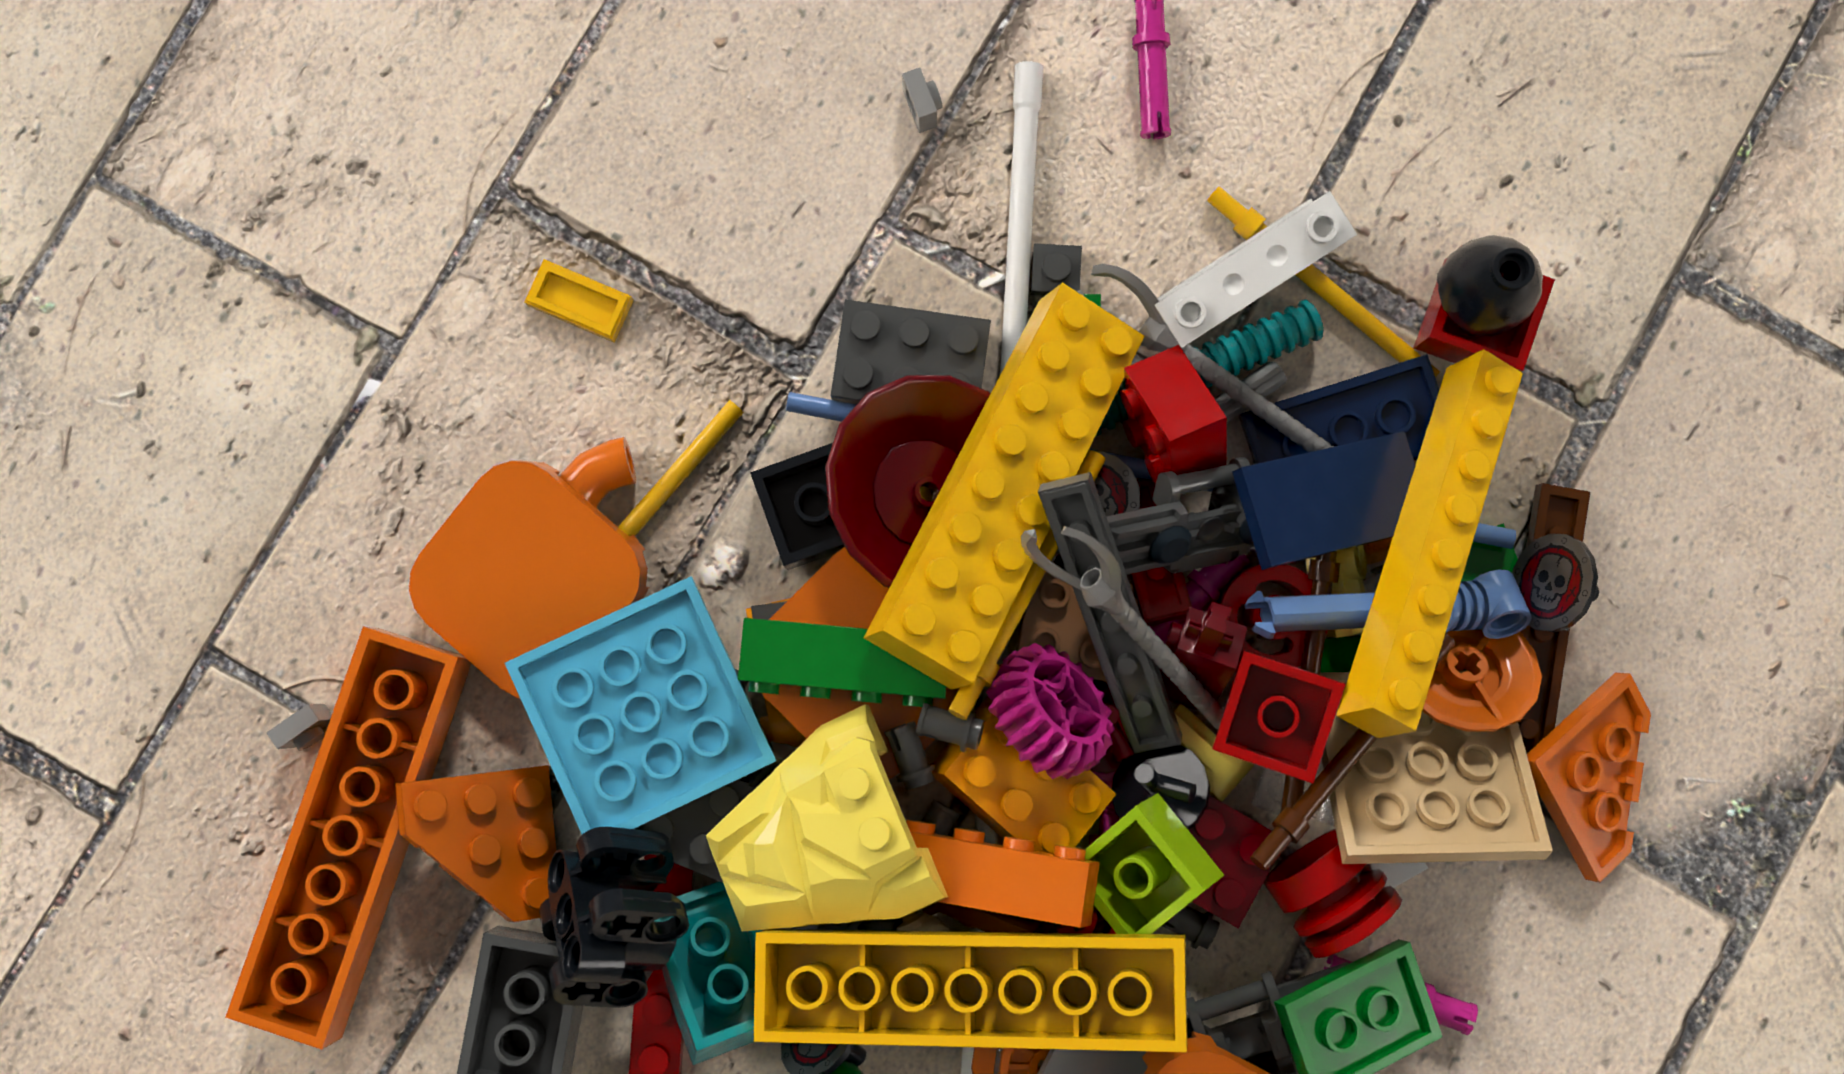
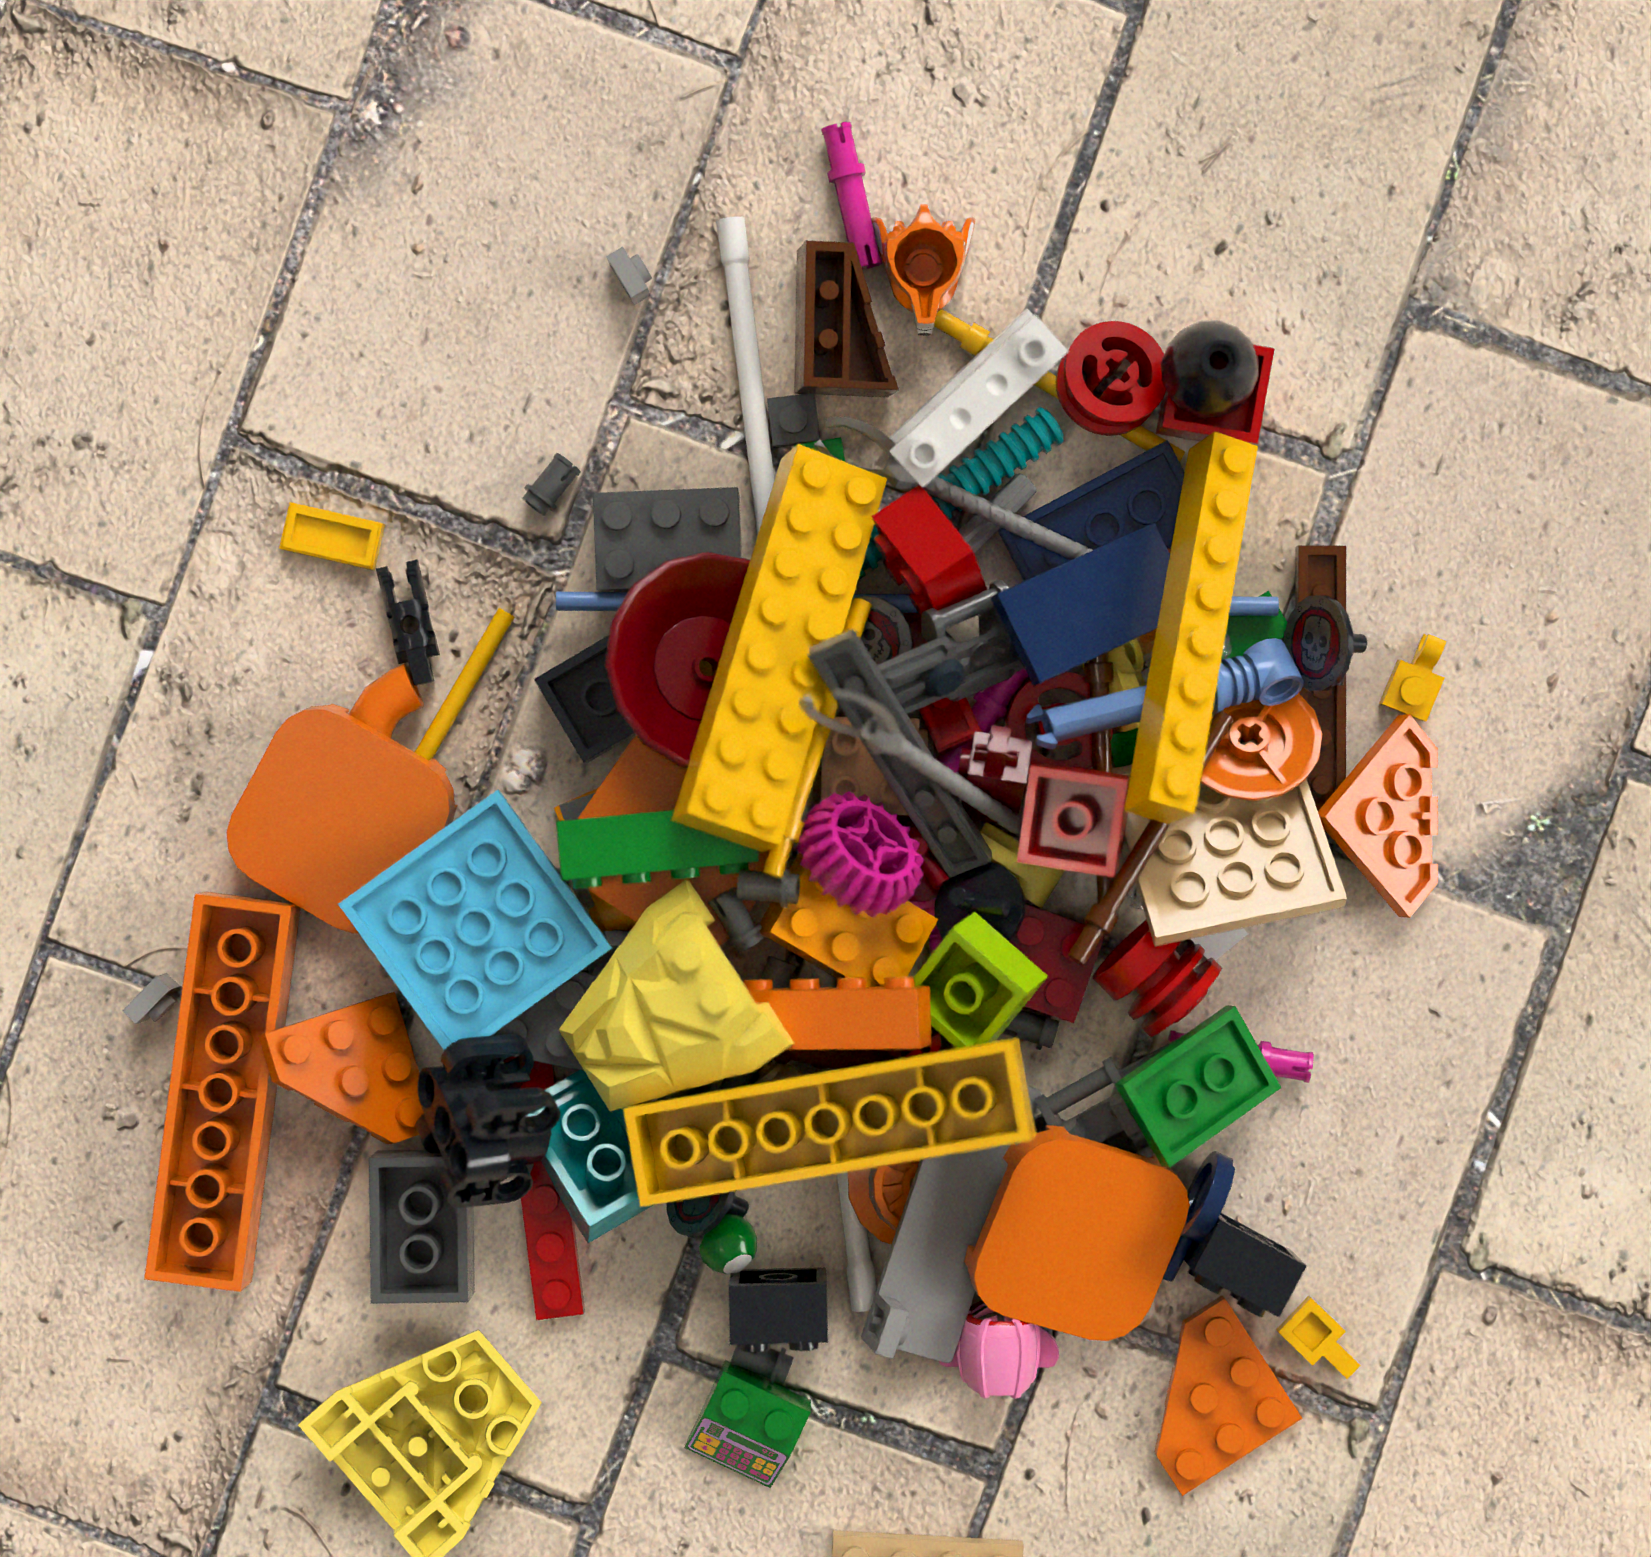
camera: 15 degrees left, 5 degrees up
none -> black hinge [376,559,440,686]
none -> dark grey pin [522,453,581,516]
none -> reddish brown wedge [794,240,899,398]
none -> orange piece [871,204,975,336]
none -> red wheel [1055,321,1166,436]
none -> yellow plate [1379,634,1446,722]

